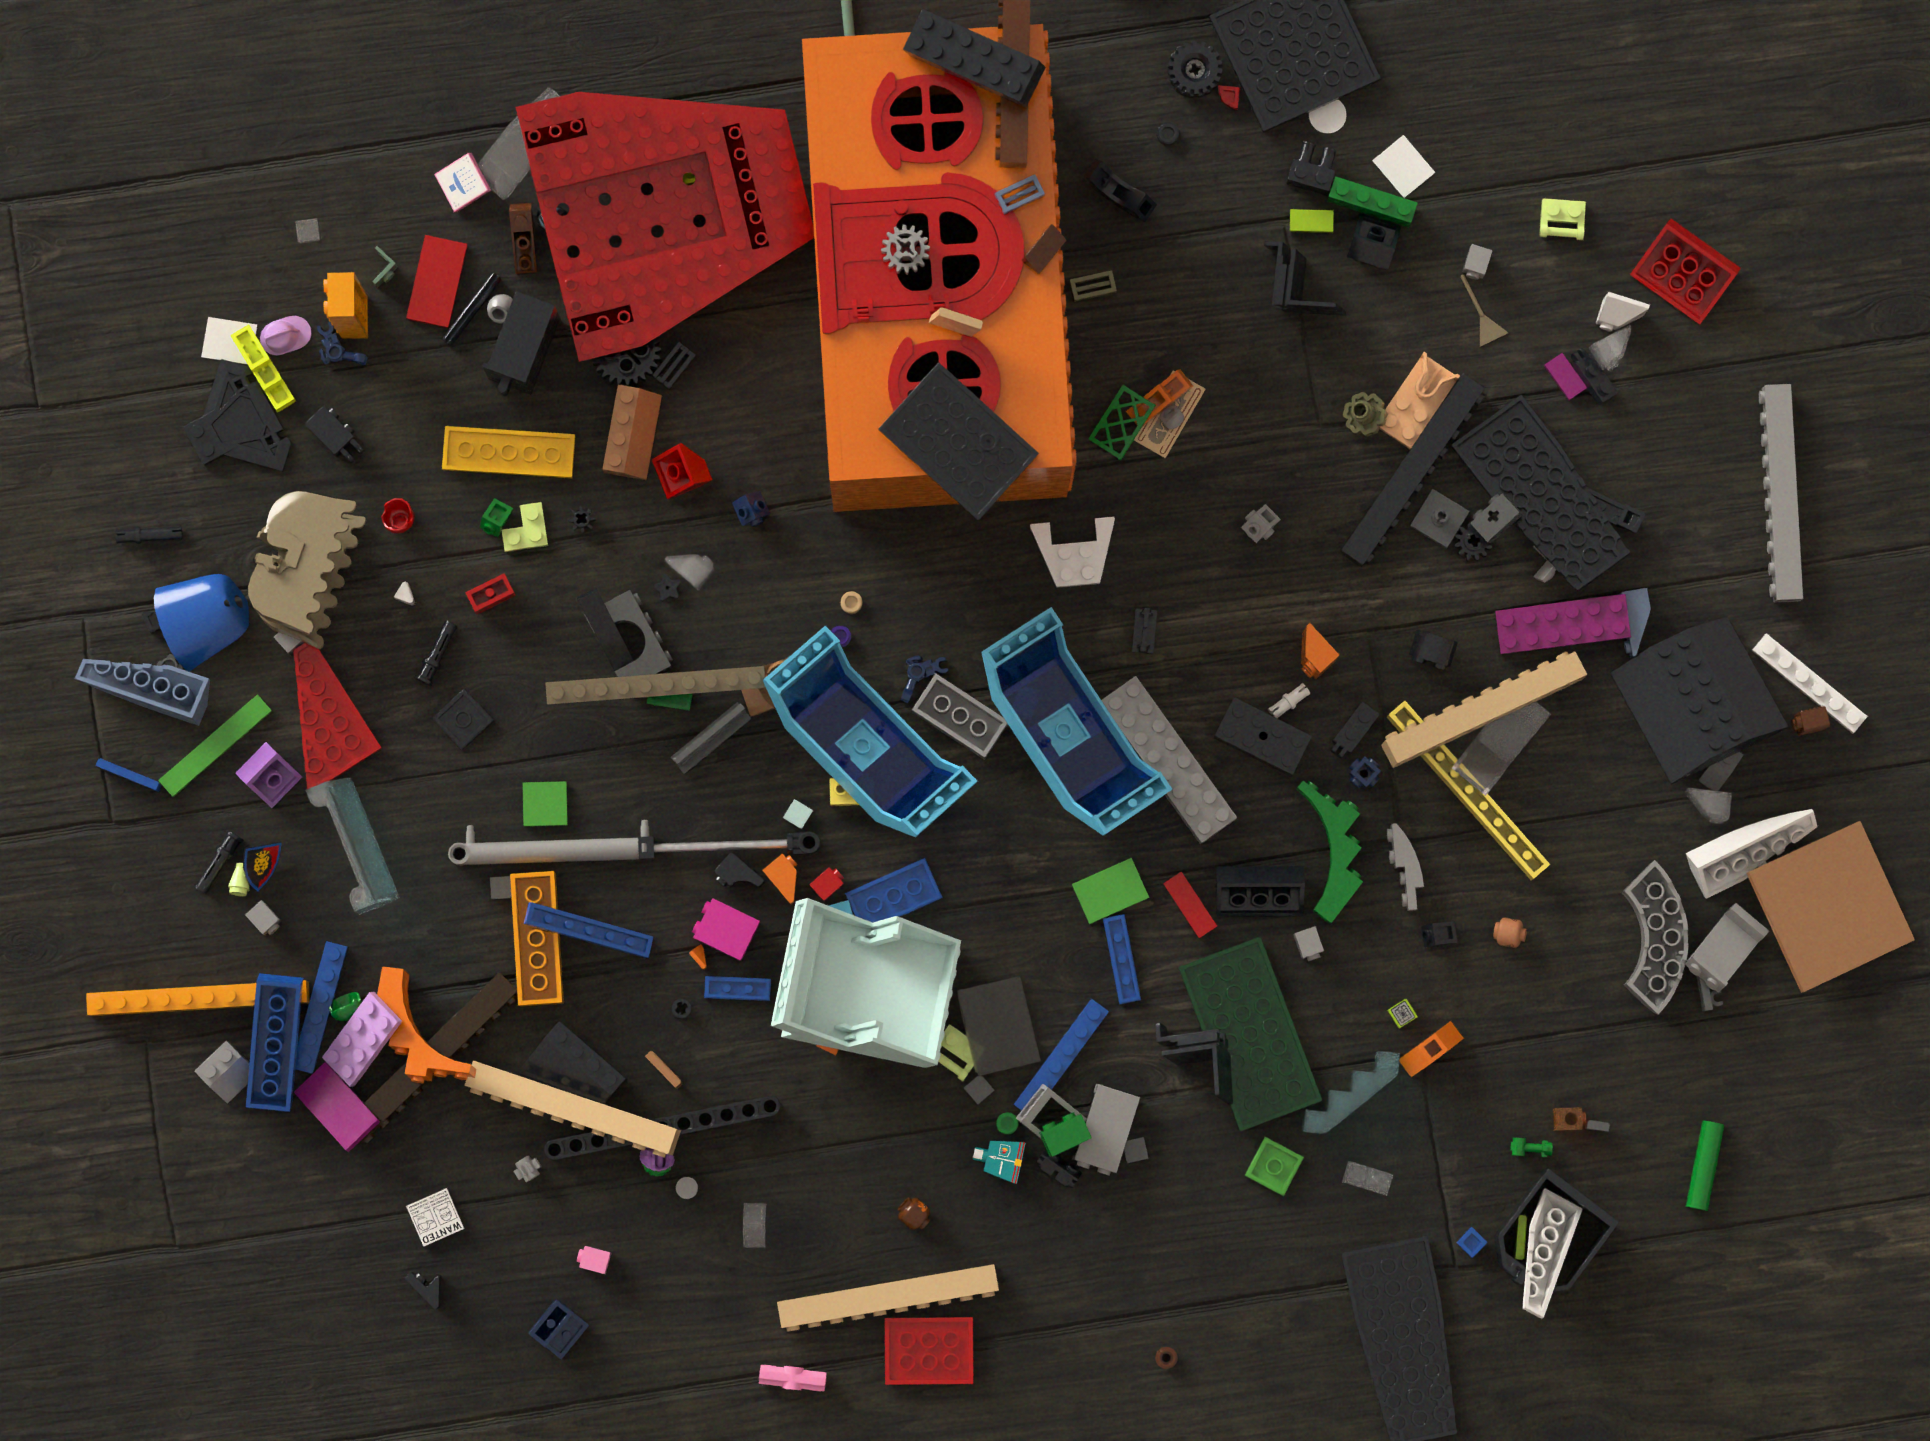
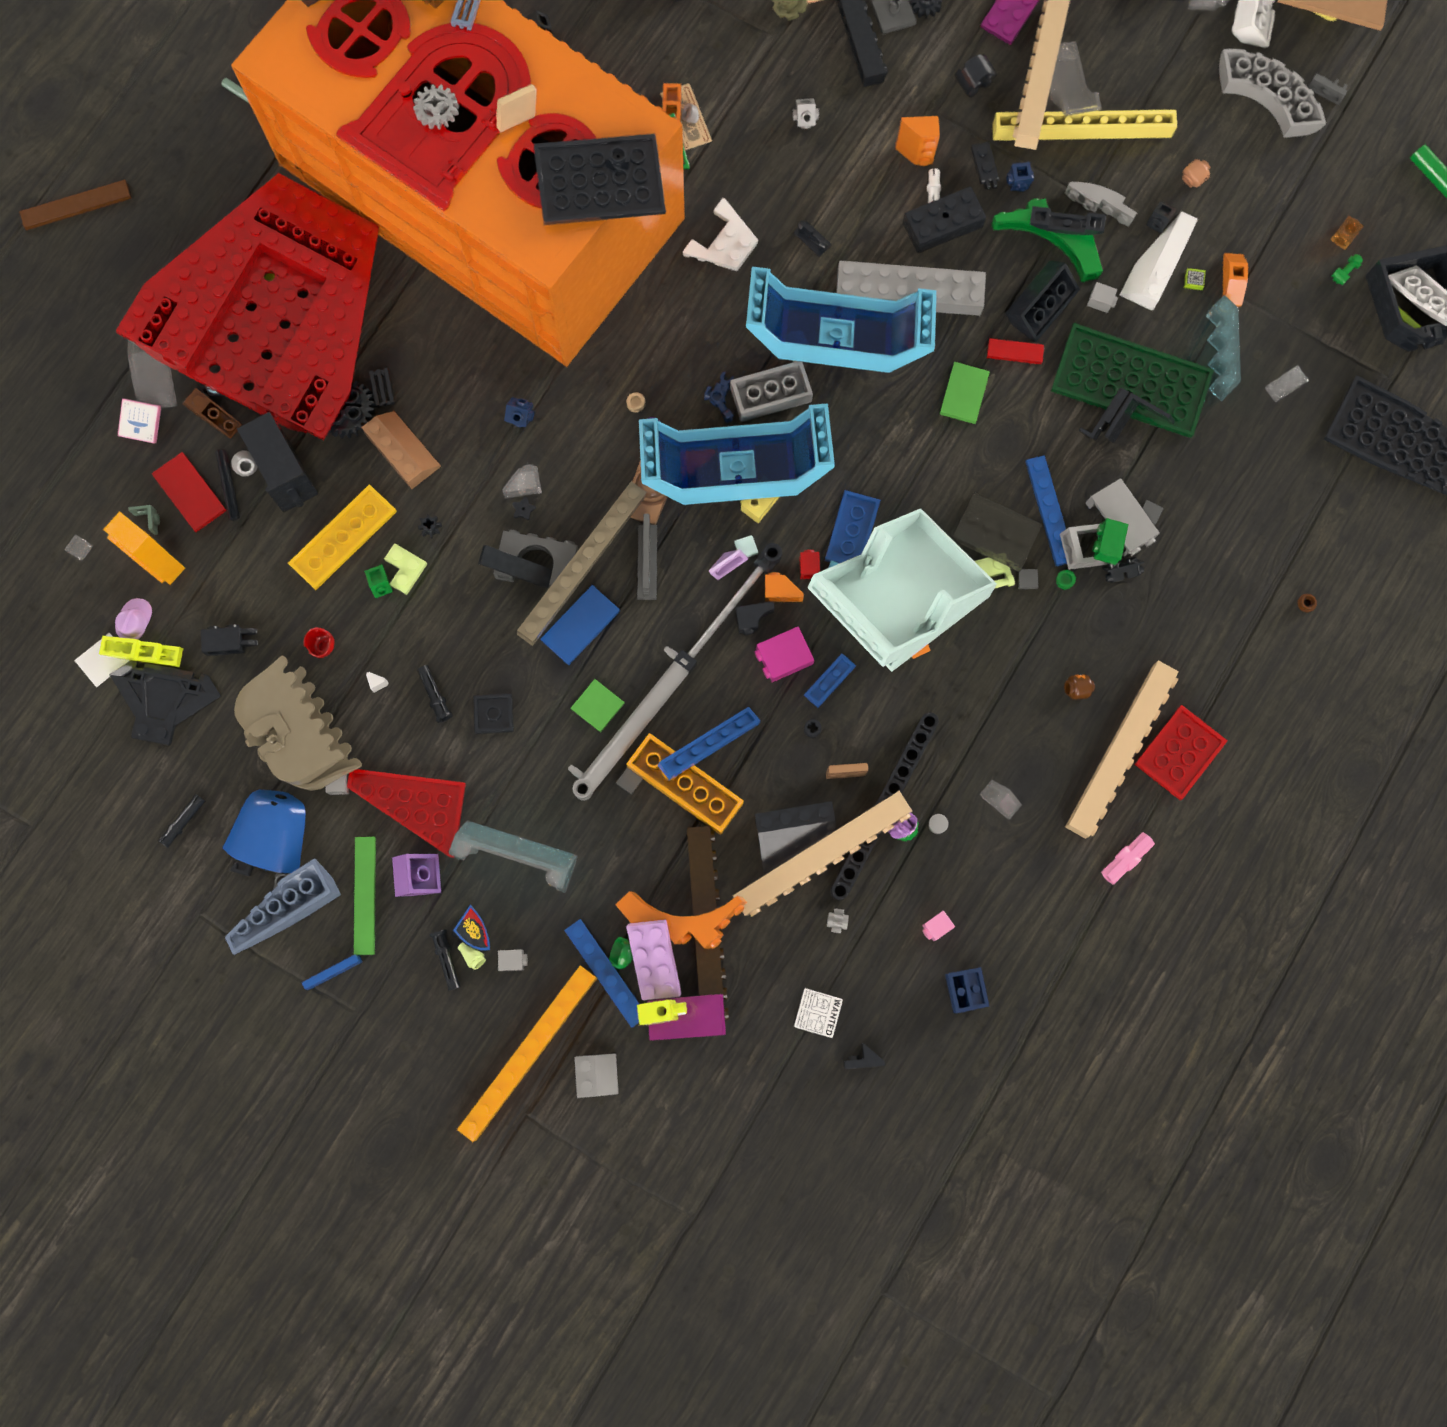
camera: 50 degrees left, 5 degrees down
blue brick [246,973,303,1112] -> none
dark blue piece [317,322,368,366] -> none
red brick [465,573,516,615] -> none
green tile [647,693,693,711] -> none
red slope [652,443,712,499] -> none
orange slope [690,944,707,970] -> none
teal torso [973,1141,1026,1184] -> none
reddish brown slope [1022,224,1066,274] -> none
blue tile [1103,914,1141,1005] -> none
bright green tile [1245,1137,1304,1196] -> none
blue plate [1456,1227,1487,1258] -> none
dark grey tile [1584,1120,1610,1132] -> none
light grey panel [1685,903,1769,992] -> none
none -> blue tile [540,585,620,666]
none -> neon yellow torso [637,1000,687,1025]
none -> lavender slope [709,549,748,580]
none -> black slope [1030,206,1106,235]
none -> white wedge [1120,211,1198,311]

